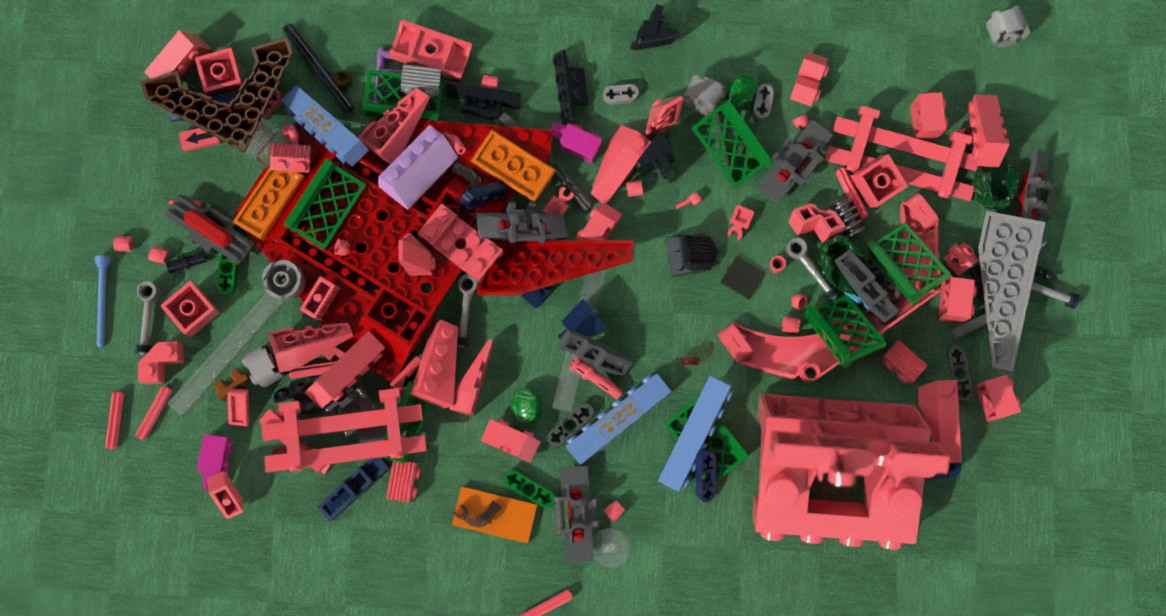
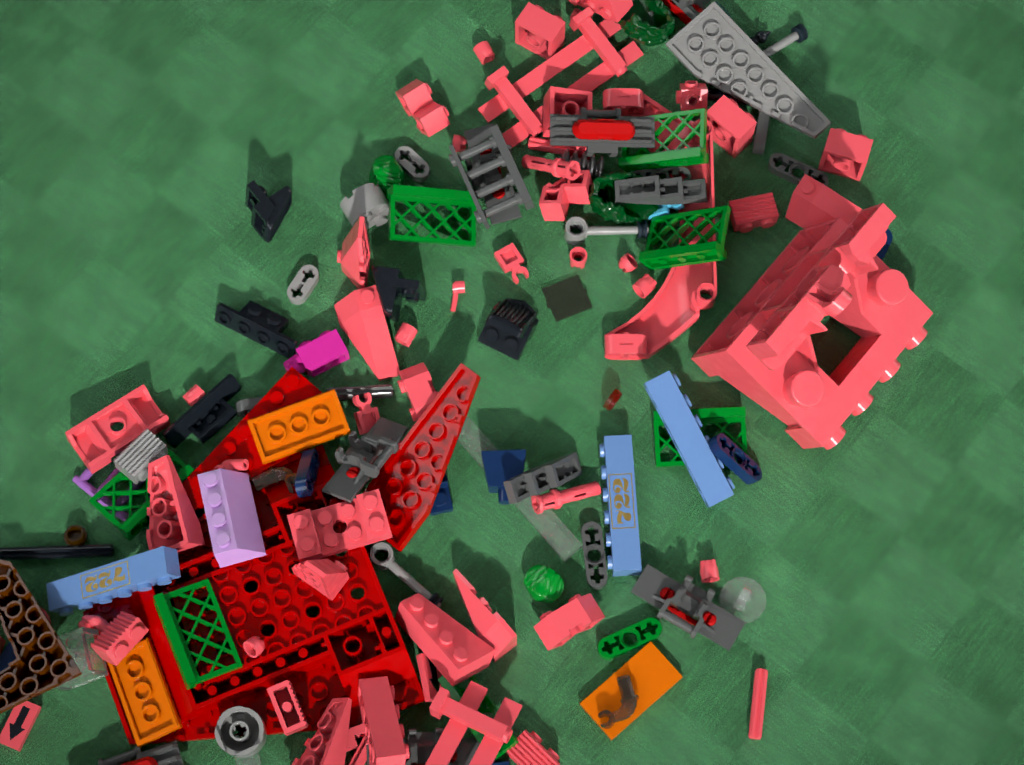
camera: 55 degrees left, 10 degrees down
none -> dark grey fence [448,124,535,229]
none -> coral hose [473,41,495,65]
none -> coral pin [522,154,581,180]
none -> dark grey piece [550,107,655,157]

